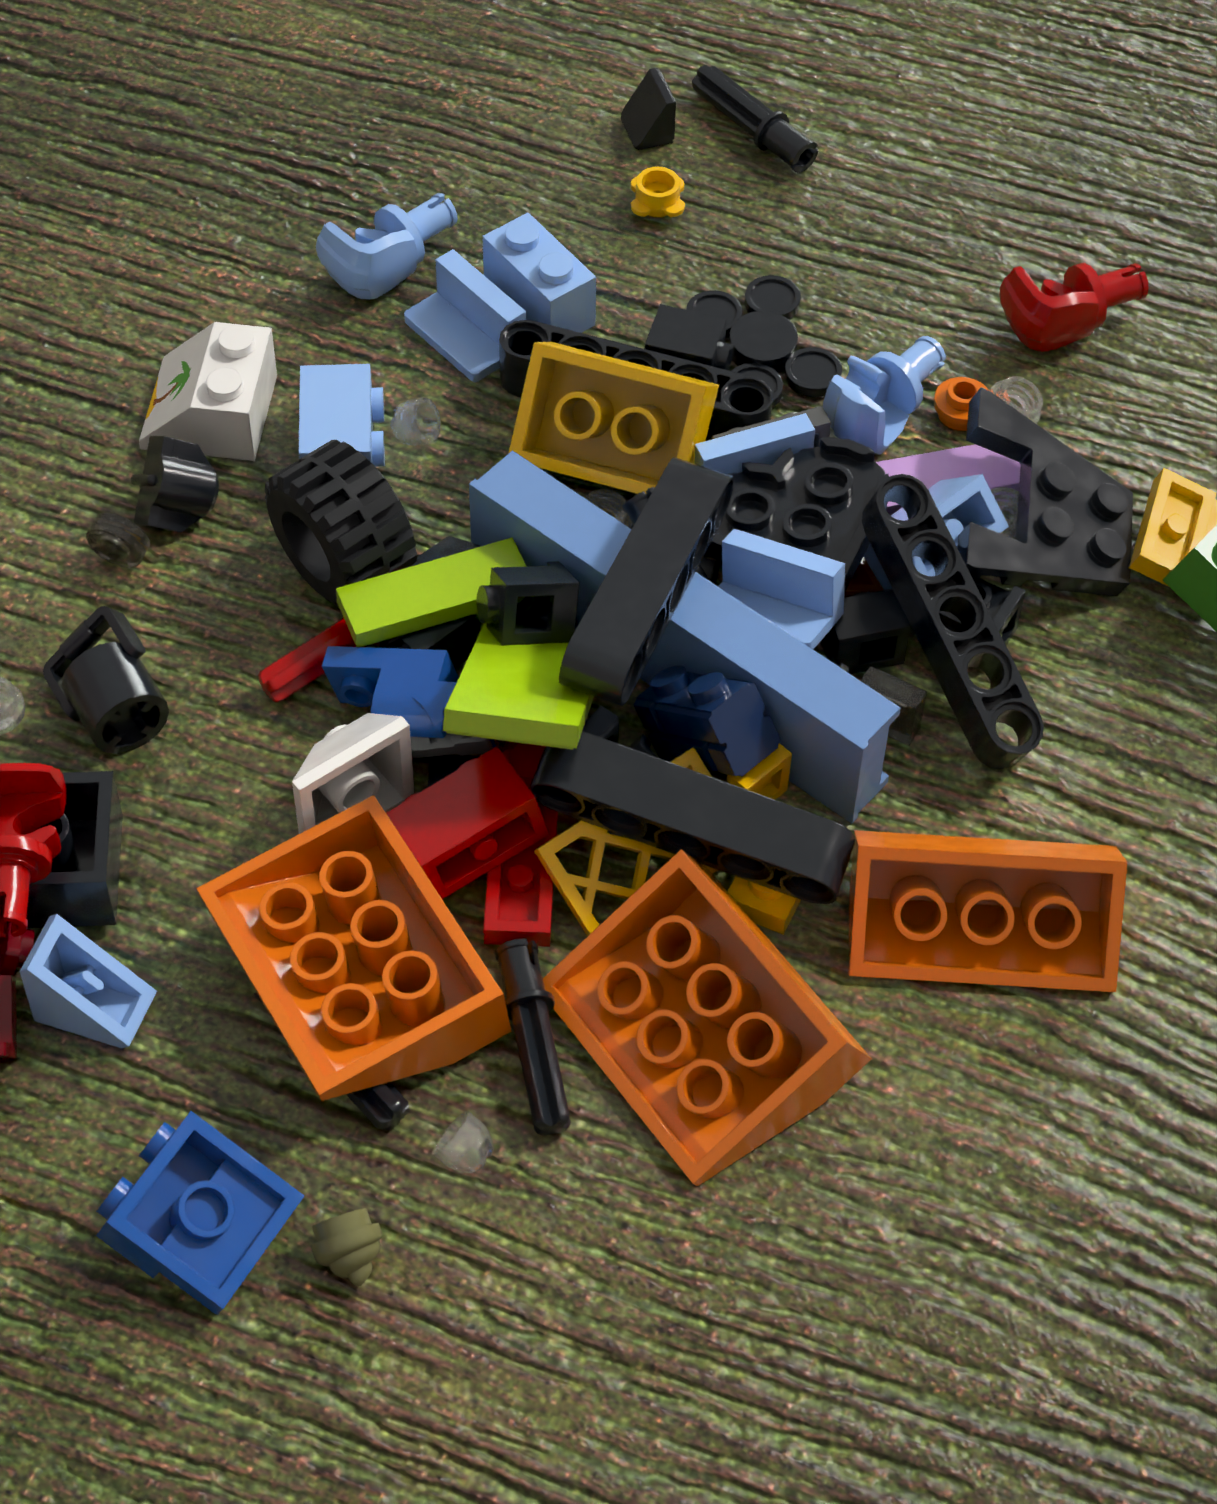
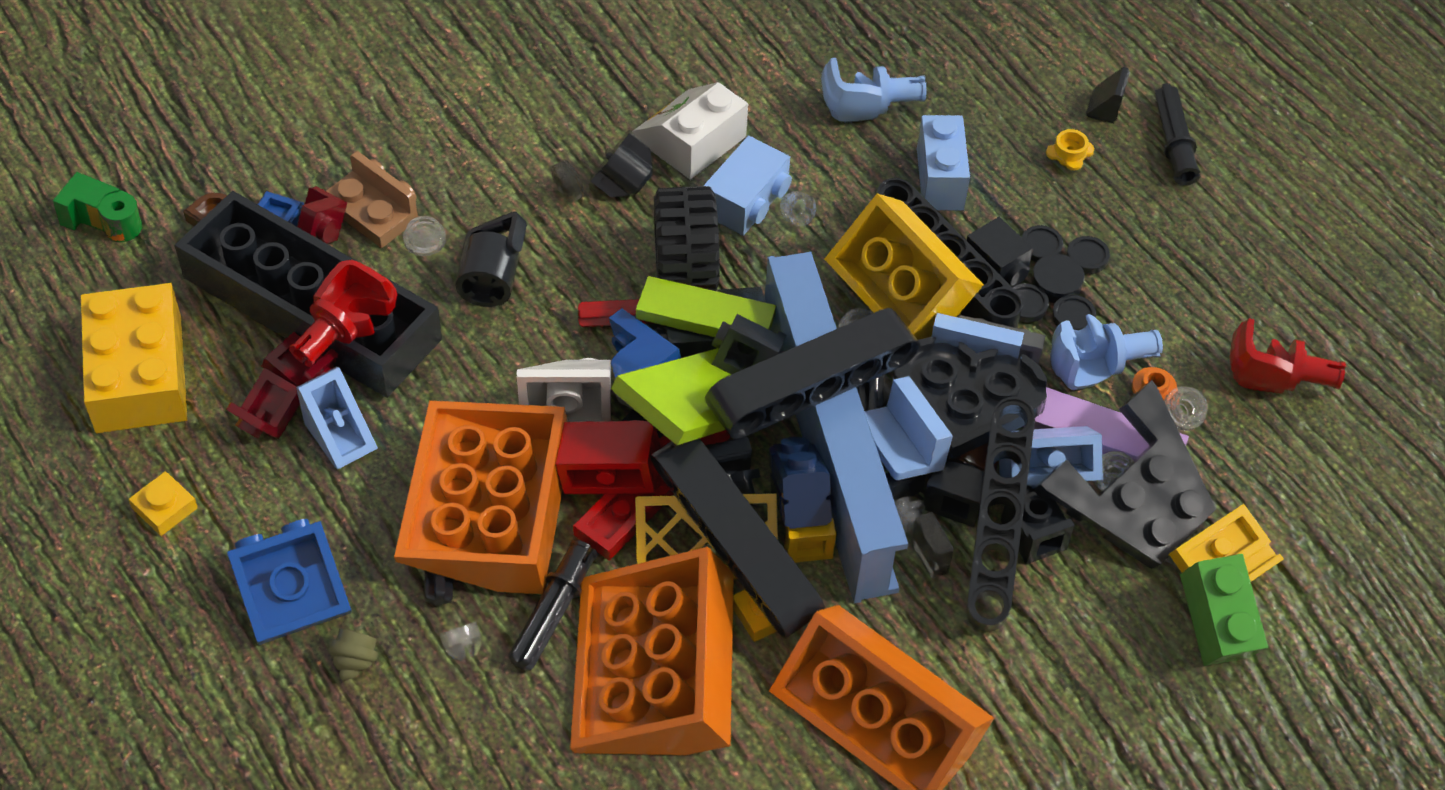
camera: 35 degrees right, 0 degrees up
light blue panel [404,249,526,382] -> none

